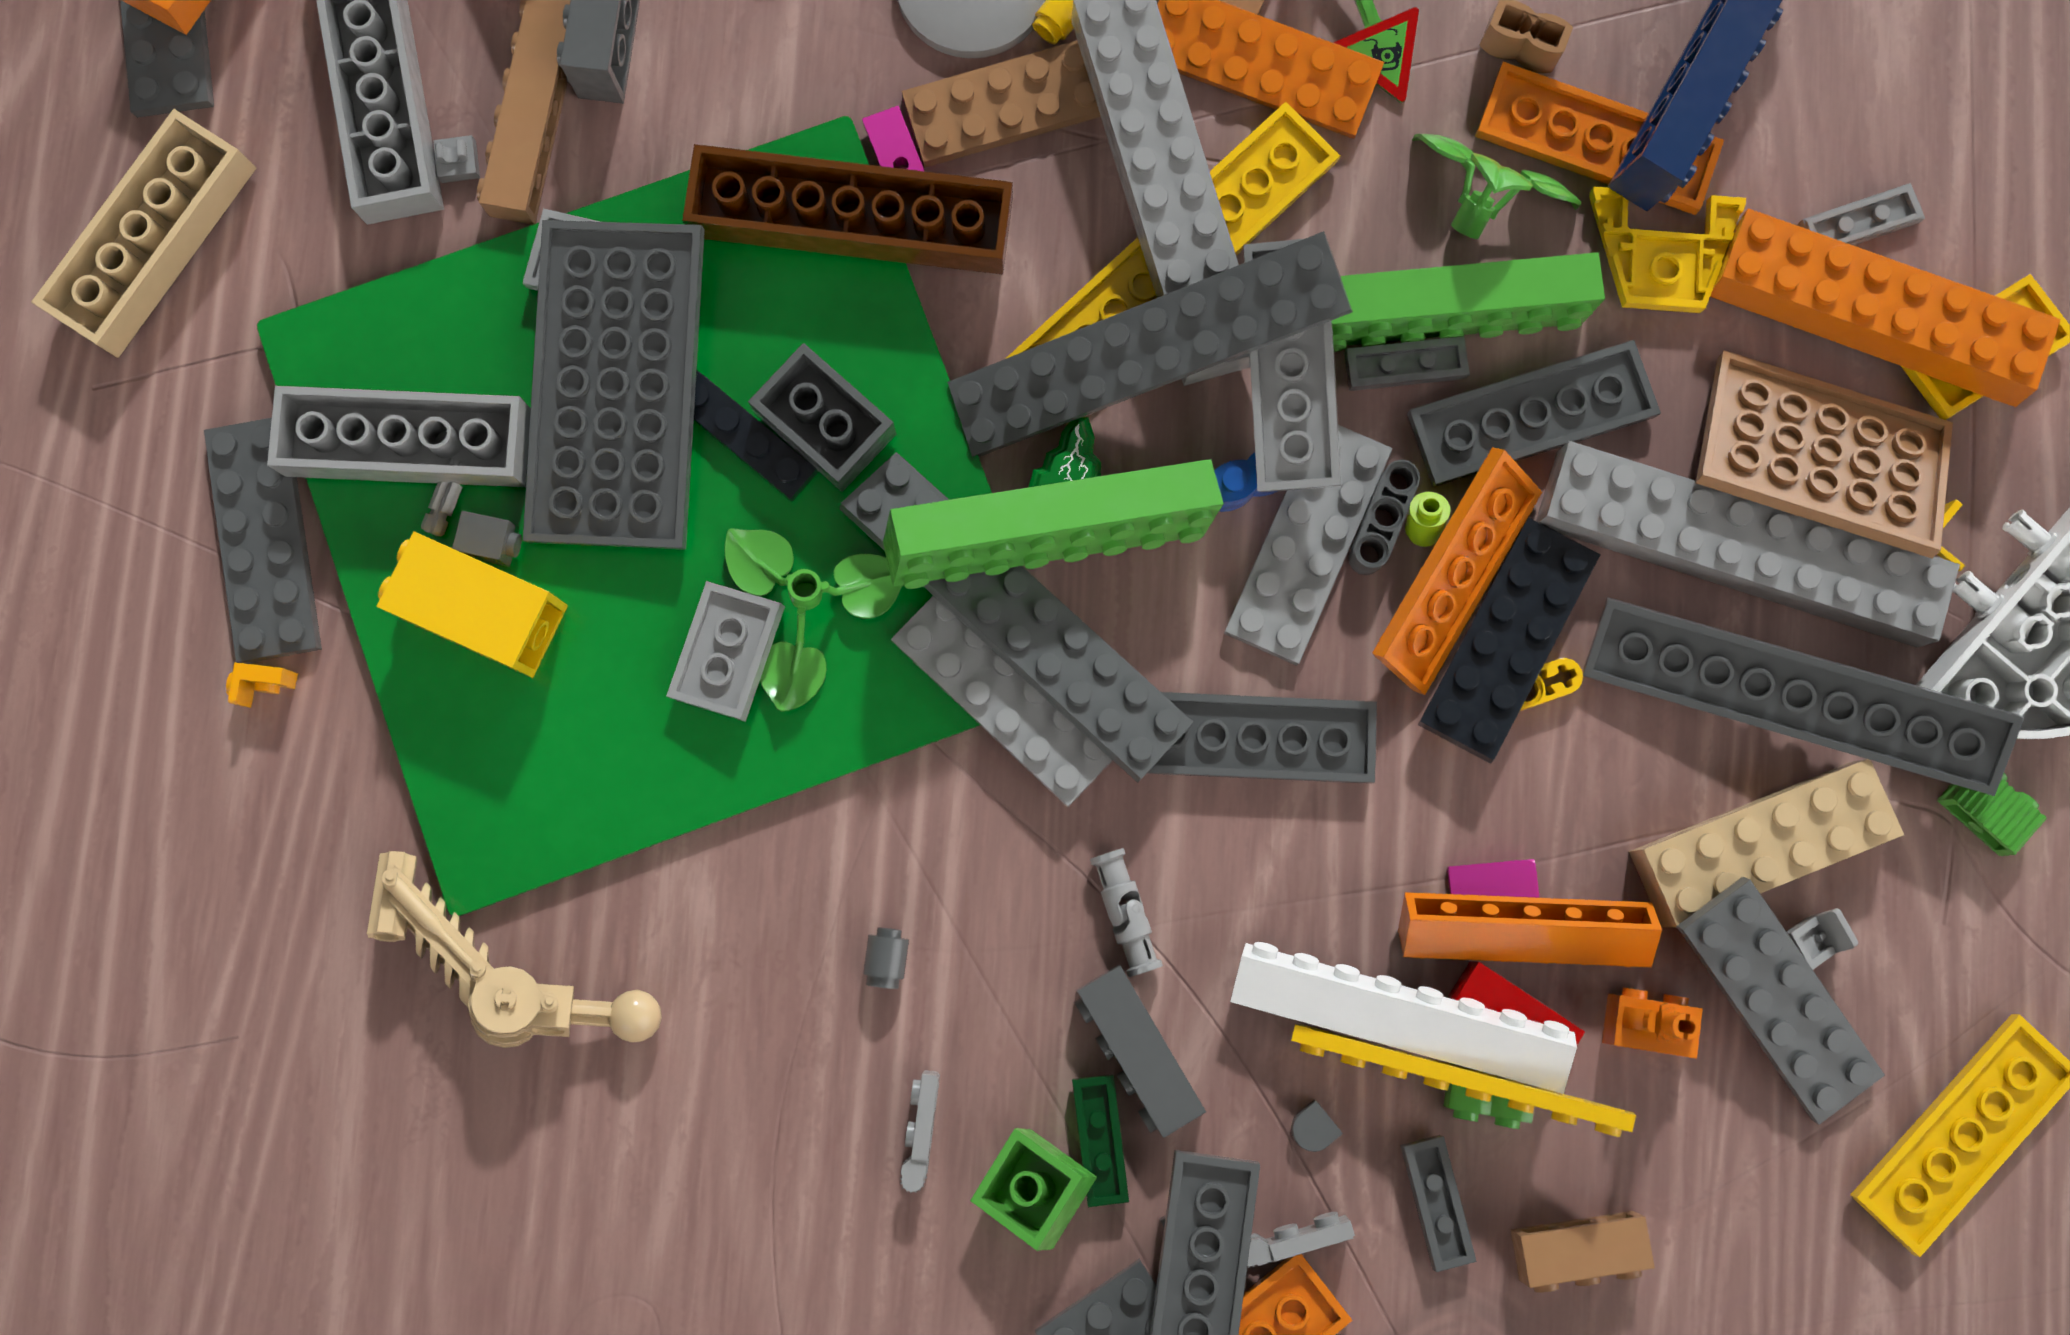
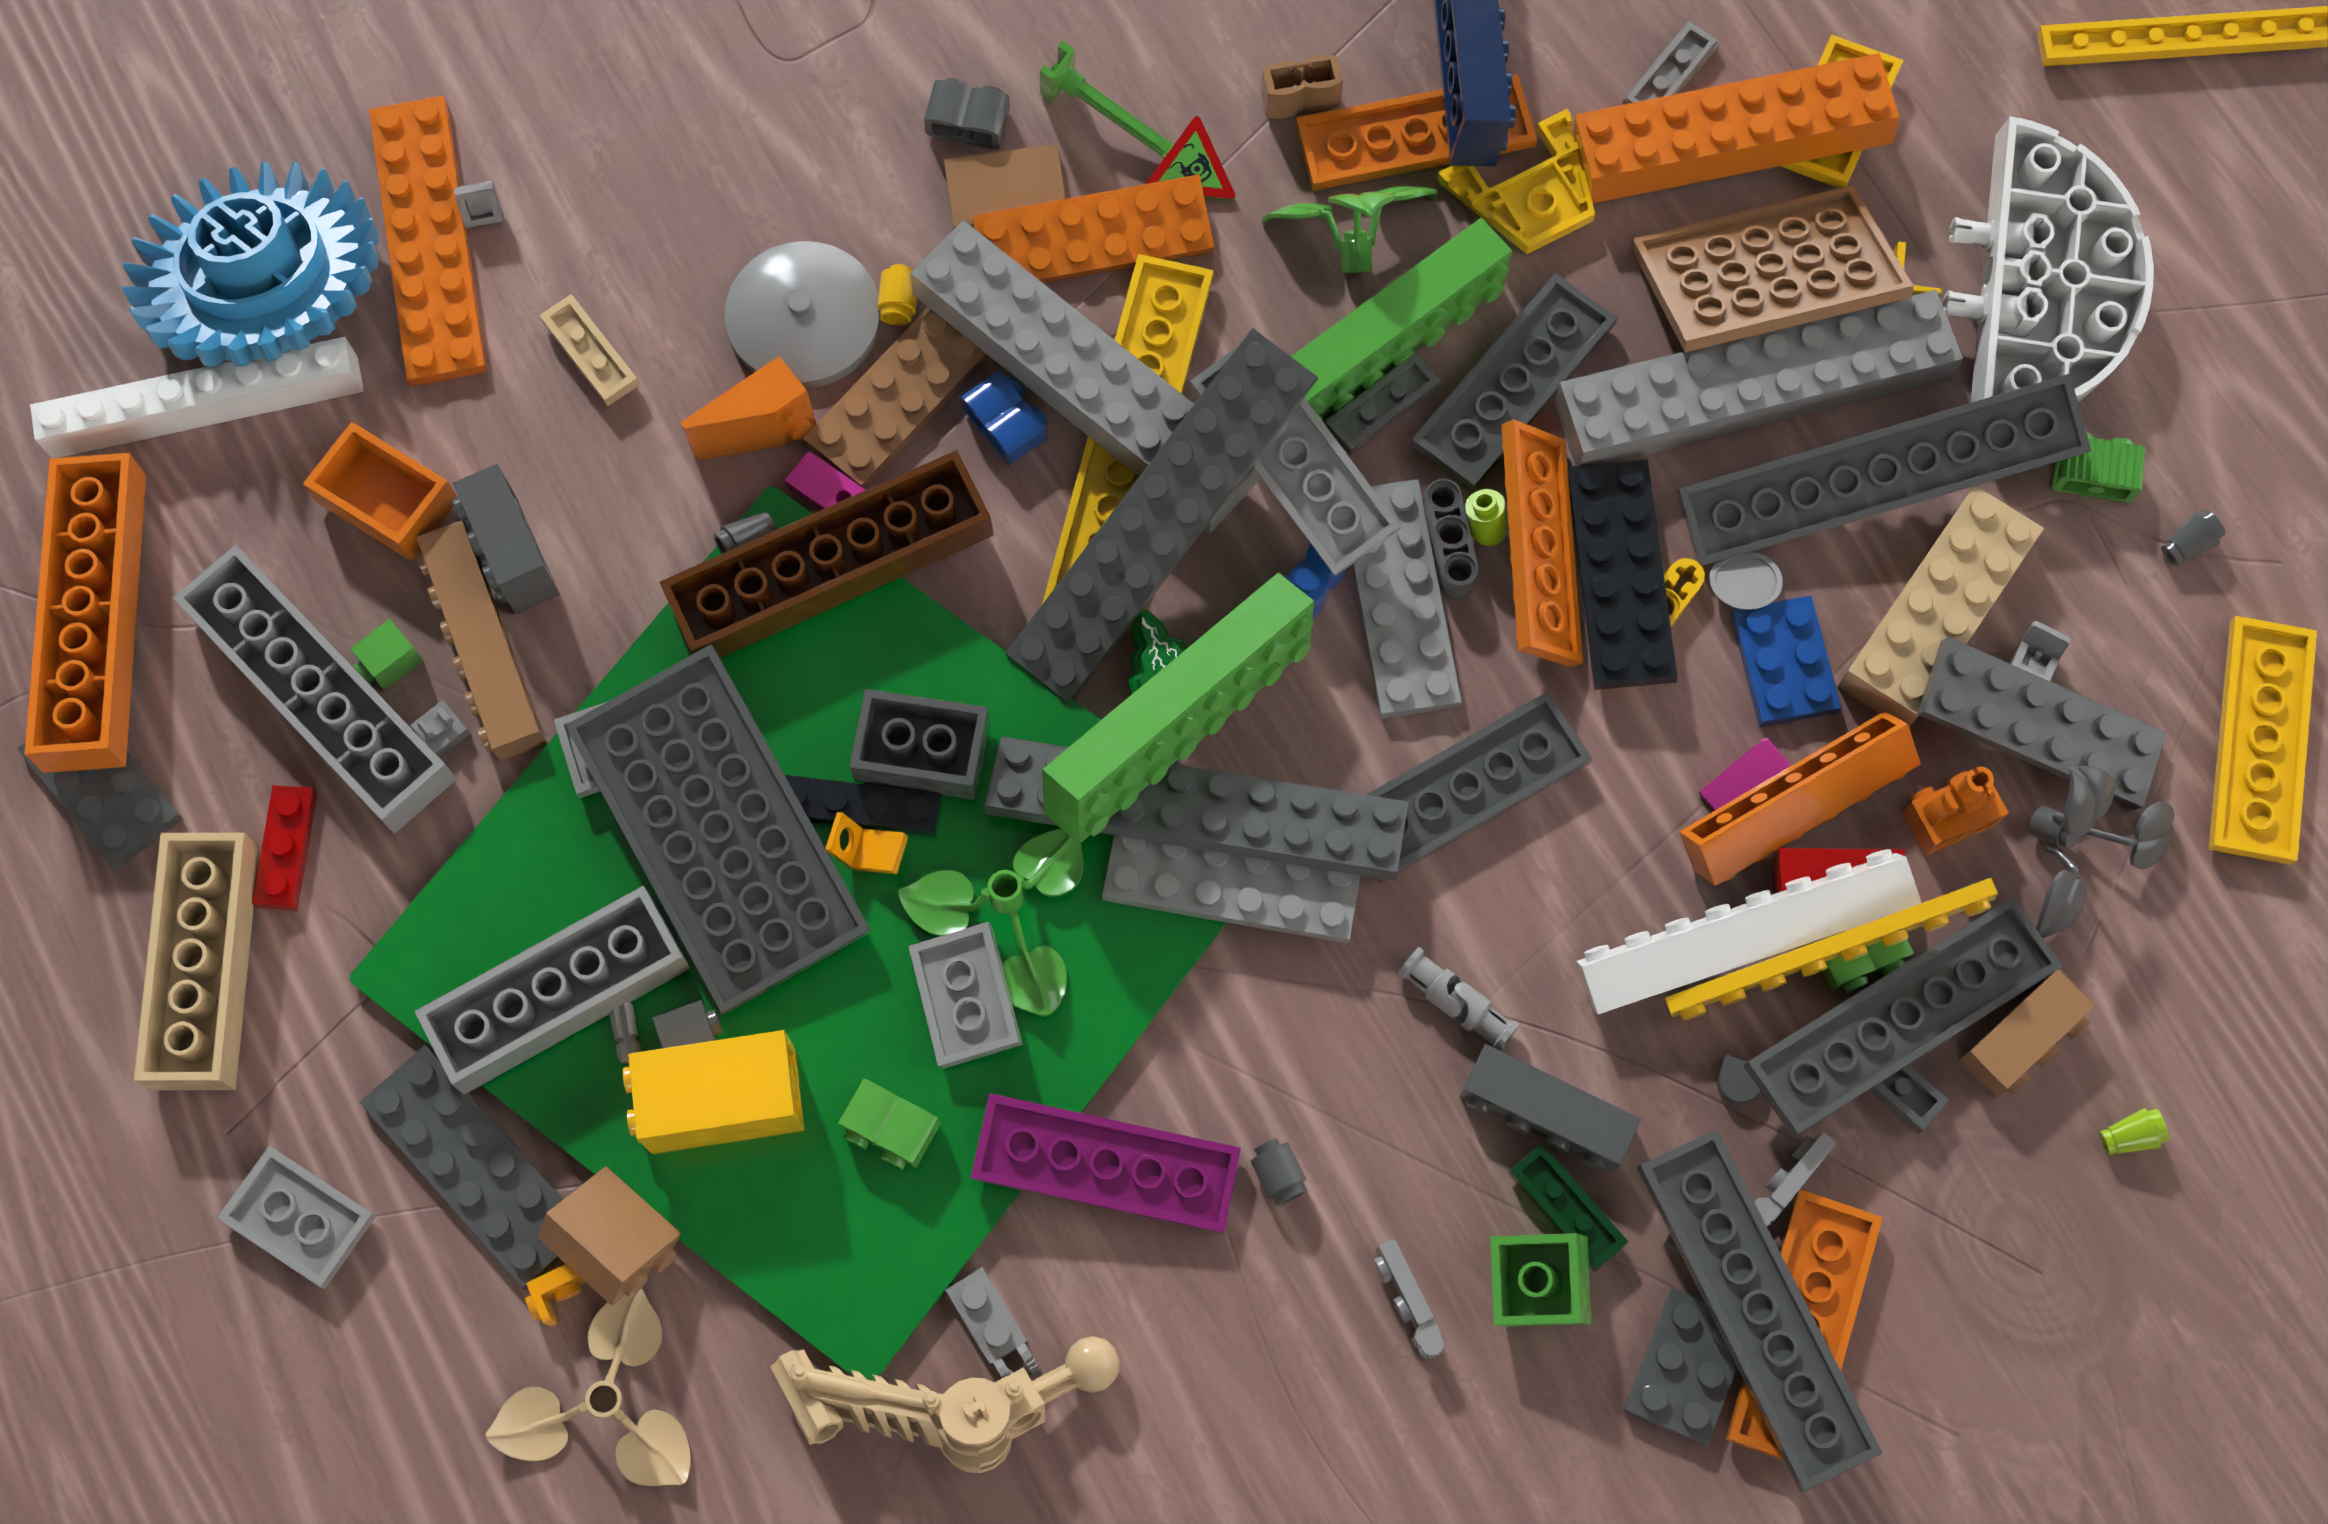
camera: 30 degrees left, 10 degrees down
none -> light grey plate [217,1146,376,1289]
none -> red plate [252,785,318,911]
none -> bright green brick [350,618,423,691]
none -> tan plant [486,1288,691,1486]
none -> medium nougat brick [537,1166,681,1305]
none -> orange slope [680,356,817,461]
none -> dark grey cone [714,512,777,554]
none -> light orange bracket [825,812,908,874]
none -> bright green brick [838,1078,941,1170]
none -> light grey hinge [945,1267,1042,1379]
none -> blue brick [961,370,1048,466]
none -> magenta plate [970,1093,1241,1234]
none -> light grey piece [1710,551,1783,610]
none -> blue plate [1730,596,1841,727]
none -> dark grey plate [1743,897,2063,1138]
none -> dark grey plant [2029,766,2175,938]
none -> dark grey cone [2161,510,2225,566]

